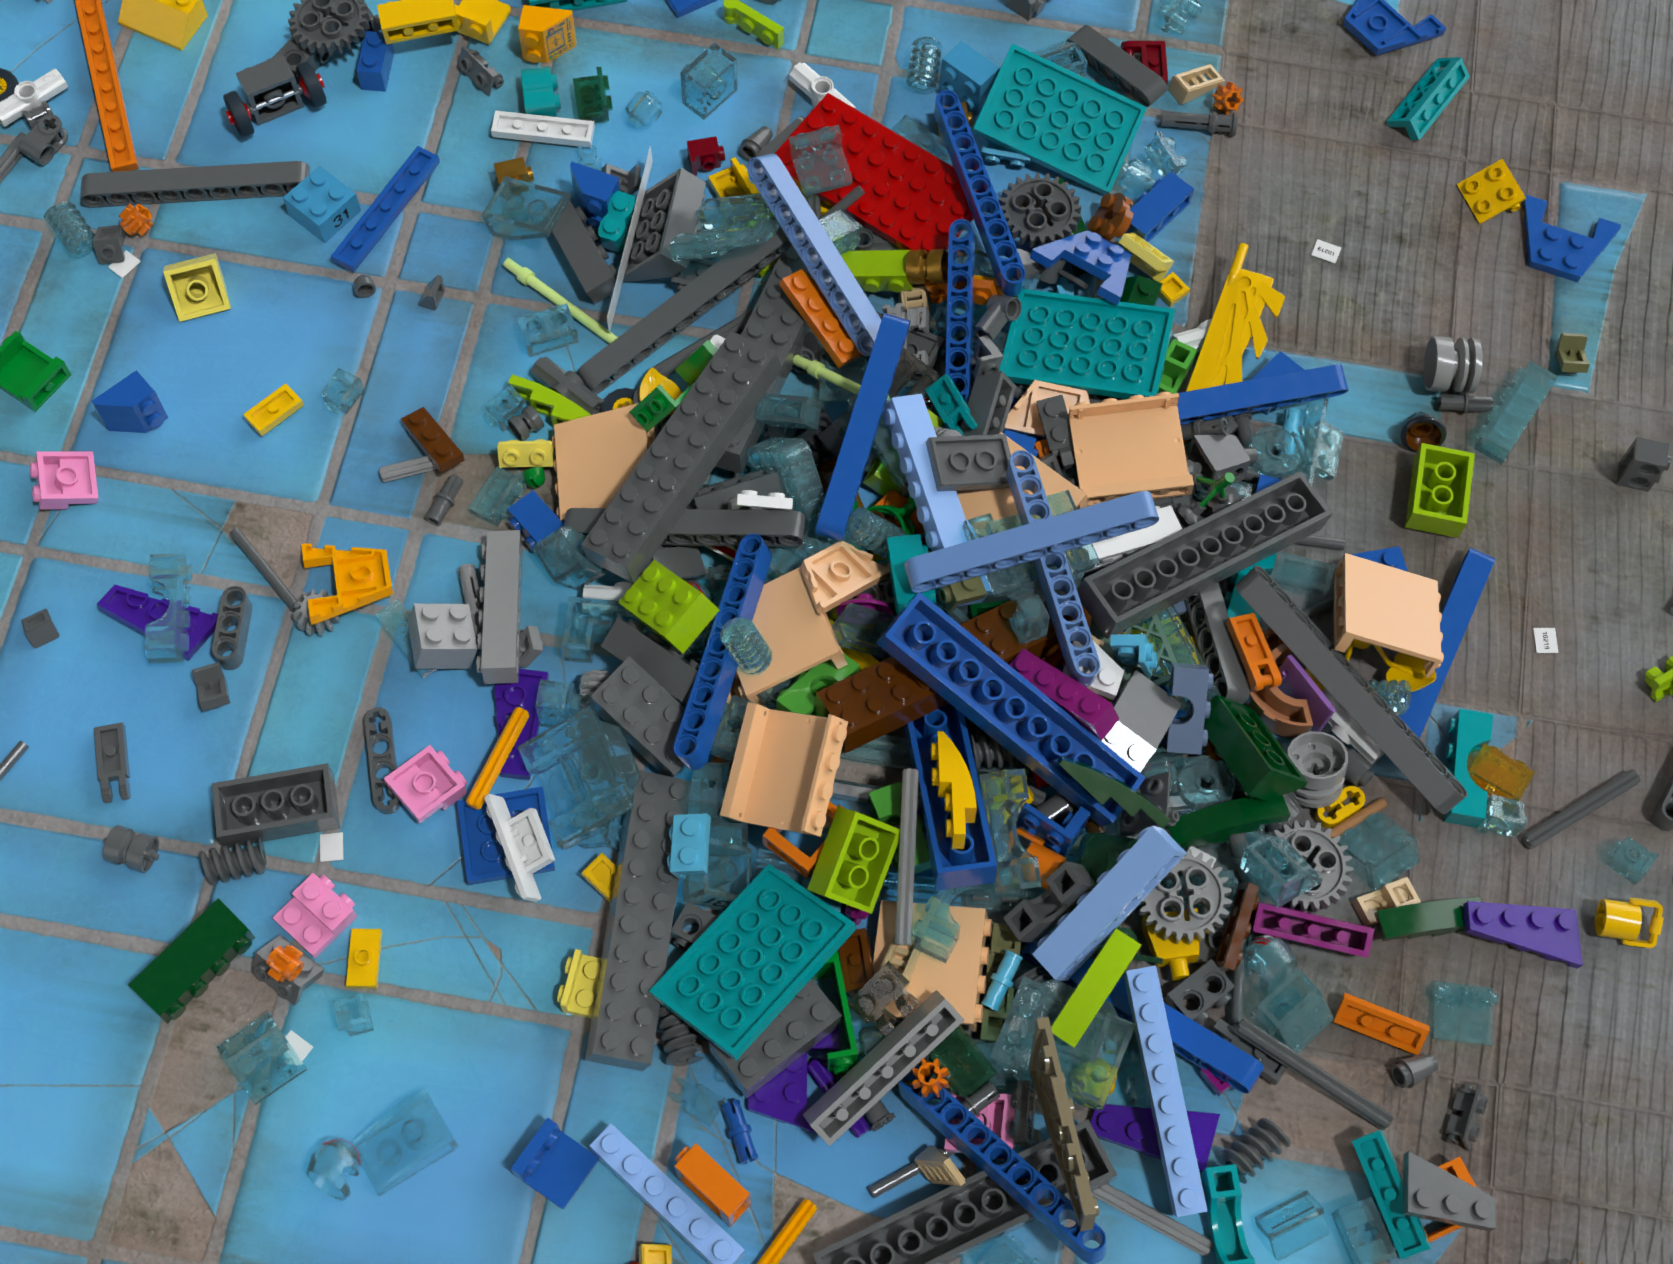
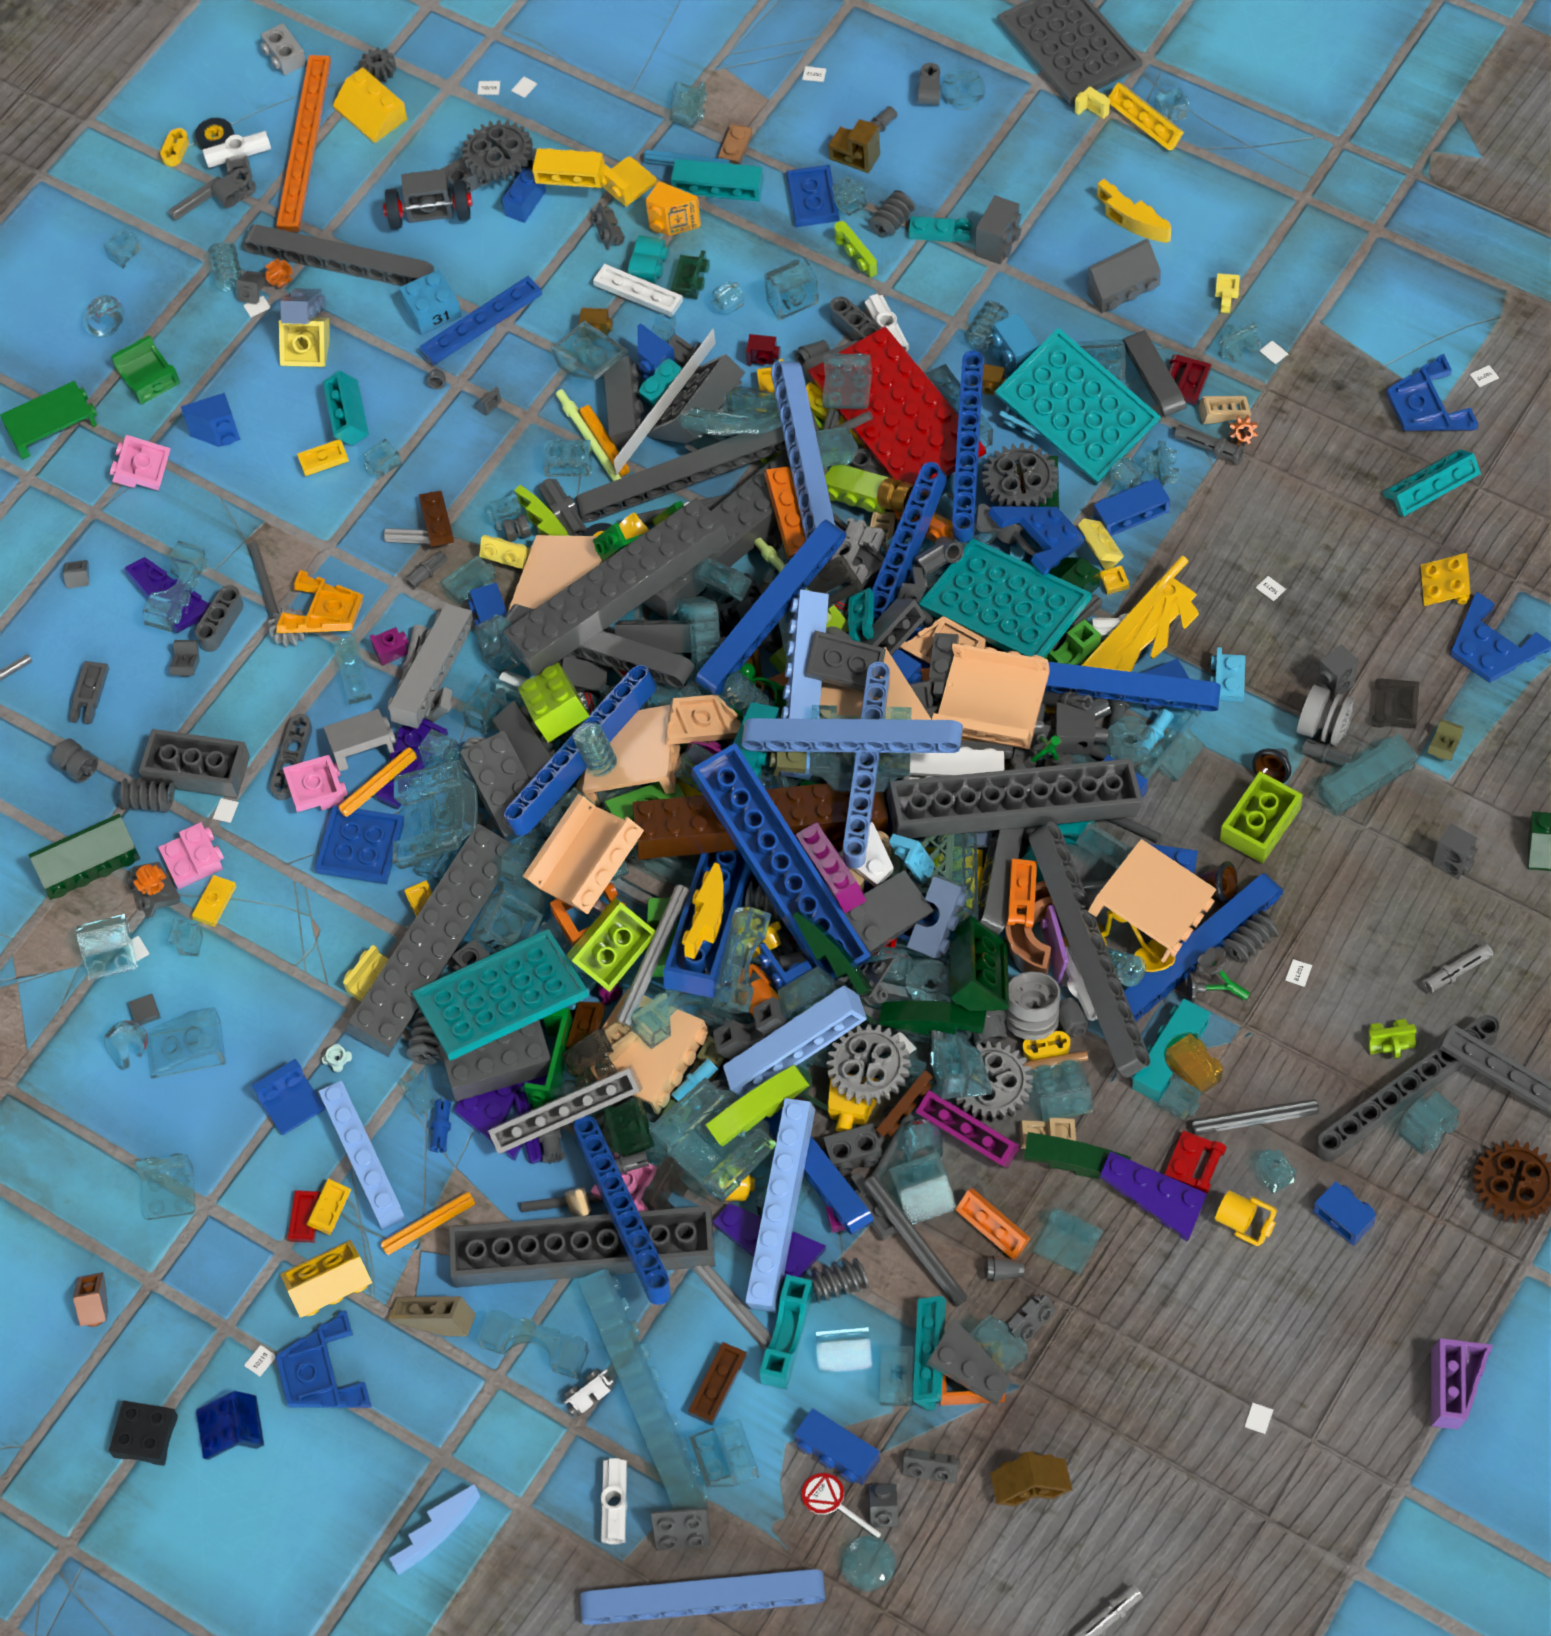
camera: 30 degrees right, 5 degrees down
light grey brick [408,603,477,669] -> none
white bracket [484,794,555,902] -> none
green hinge [522,467,545,489] -> none
medium azure bracket [667,813,711,879] -> none
orange window [674,1143,751,1227] -> none
white plate [728,490,793,510] -> none
orange gear [912,1058,949,1098] -> none
clear light blue brick [1009,594,1050,644] -> none
dark tan wing [1028,1017,1099,1231] -> none
dark orange plate [1088,193,1134,243] -> none
none -> dark grey tile [128,994,161,1027]
none -> sand blue arch [280,288,326,324]
none -> light aqua plate [322,1044,352,1072]
none -> teal brick [323,370,369,446]
none -> light grey panel [324,709,396,771]
none -> magenta brick [369,627,409,666]
none -> light orange axle [579,405,630,477]
none -> clear light blue brick [778,967,836,1021]
none -> dark grey beam [830,296,880,341]
none -> clear light blue bracket [969,1314,1028,1374]
none -> red plate [1164,1130,1227,1193]
none -> dark grey plant [1187,947,1250,1003]
none -> reddish brown hat [1198,861,1238,903]
none -> medium azure bracket [1210,647,1246,702]
none -> dark grey piece [1222,910,1279,962]
none -> white sticker [1259,341,1288,364]
none -> dark grey brick [1317,644,1359,701]
none -> clear smoke plate [1372,678,1419,729]

